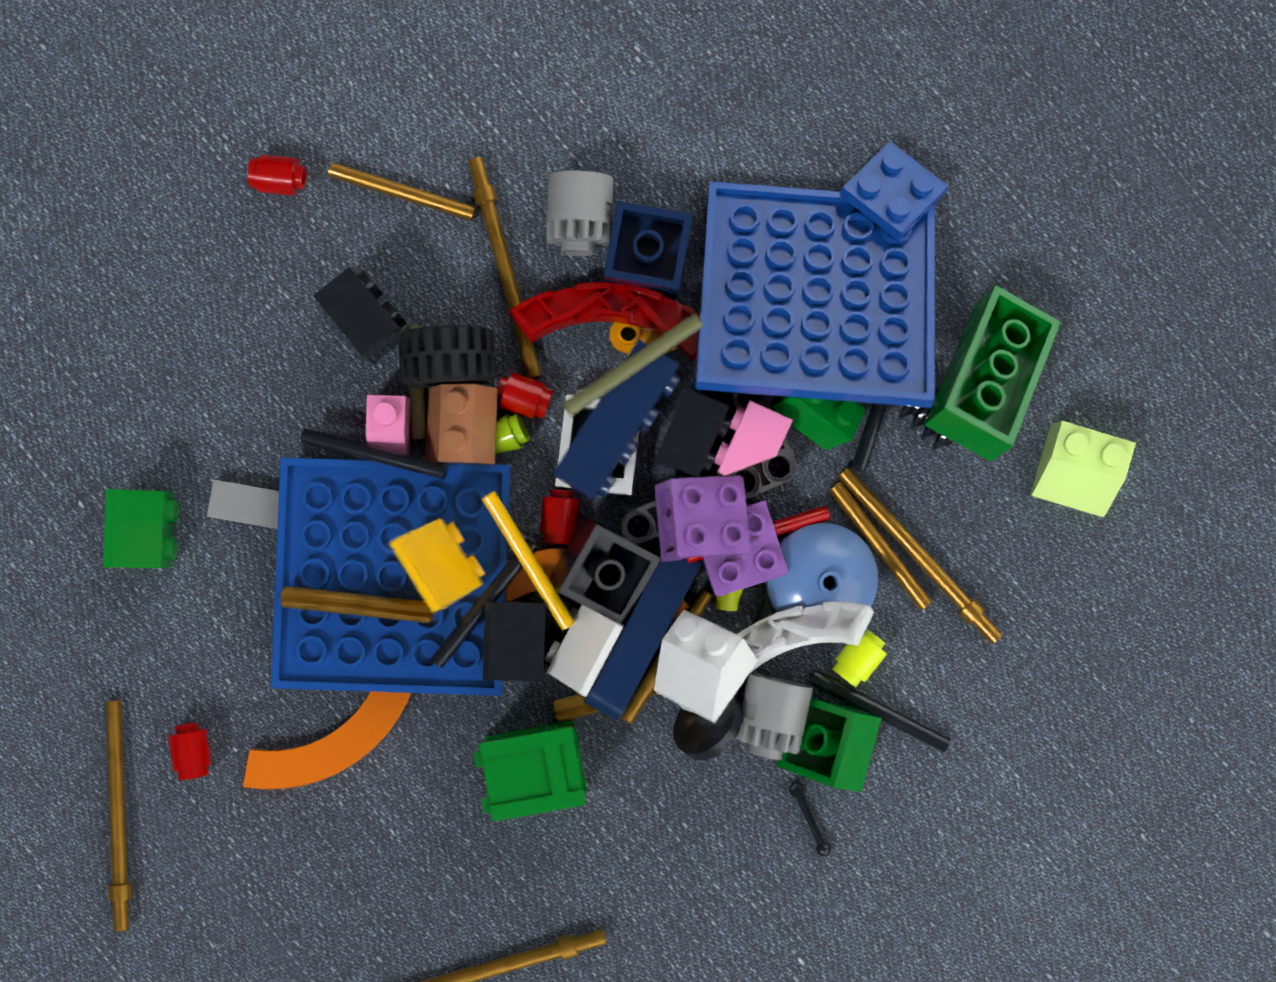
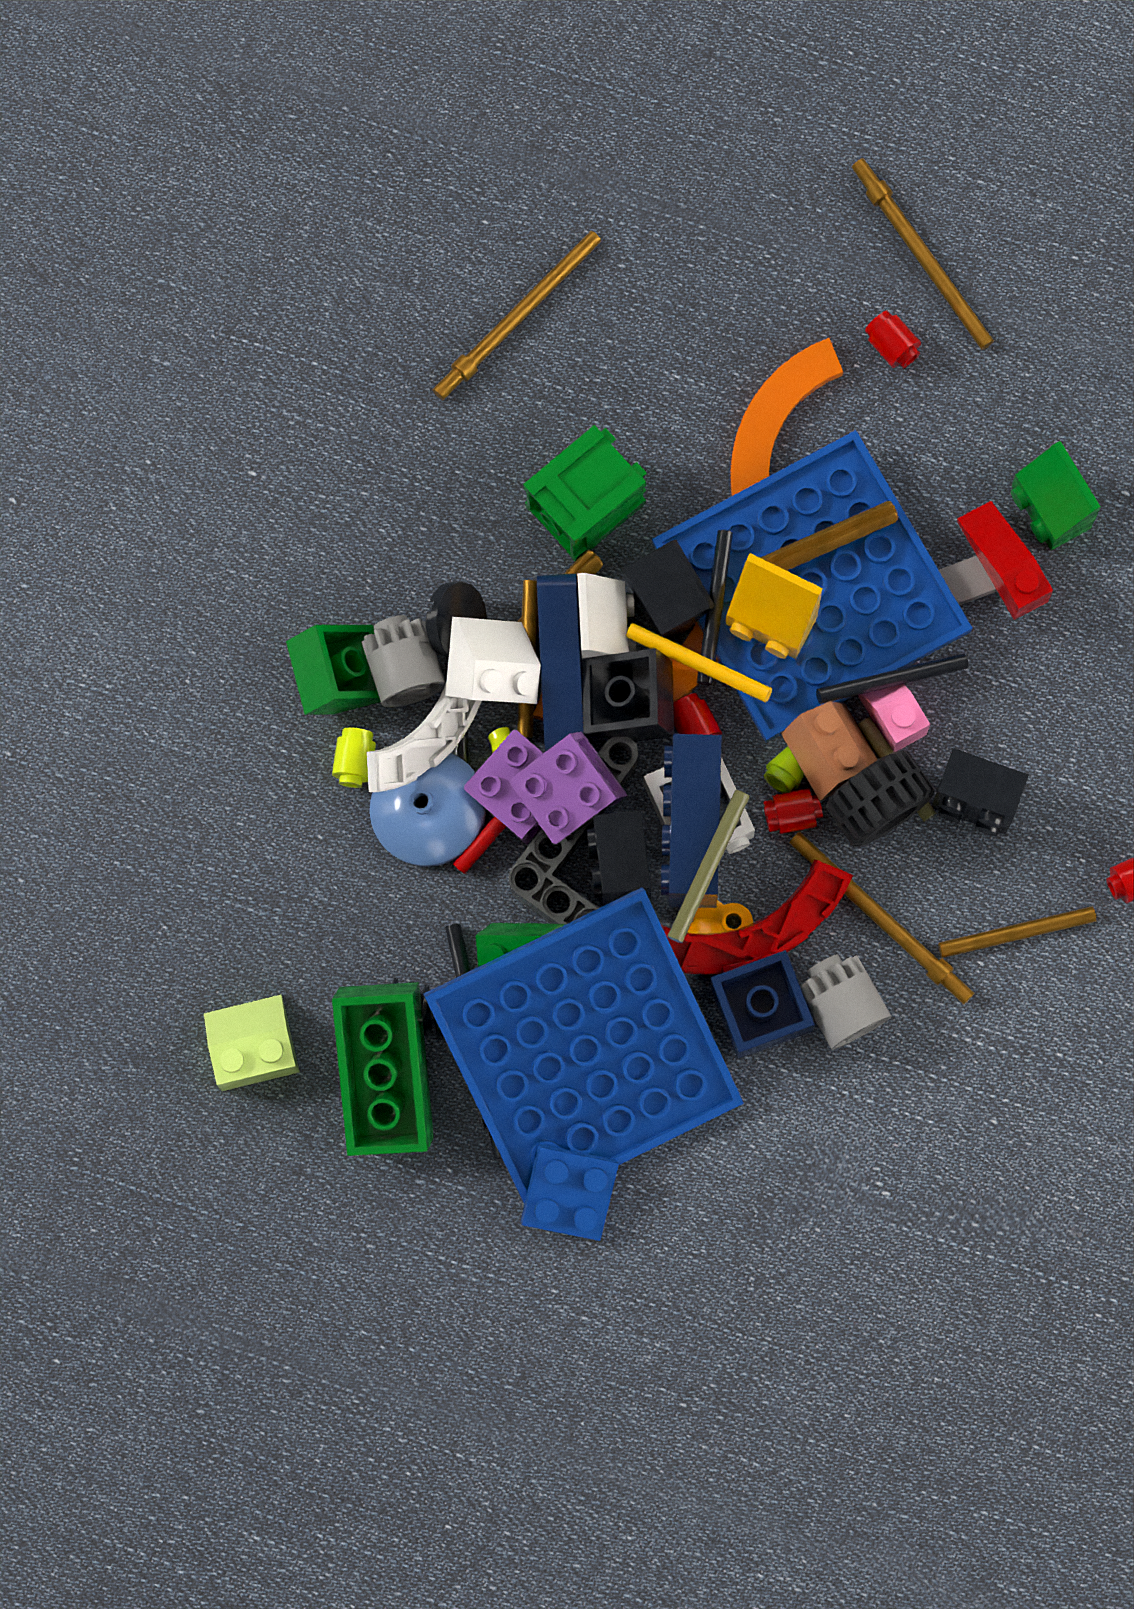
camera: 155 degrees right, 10 degrees down
bright pink slope [713,401,793,477] -> none
black hinge [789,782,831,857] -> none
black bar [809,670,951,752] -> none
pearl gold bar [828,481,932,610] -> none
pearl gold bar [838,466,1003,644] -> none
none -> red slope [956,501,1053,620]

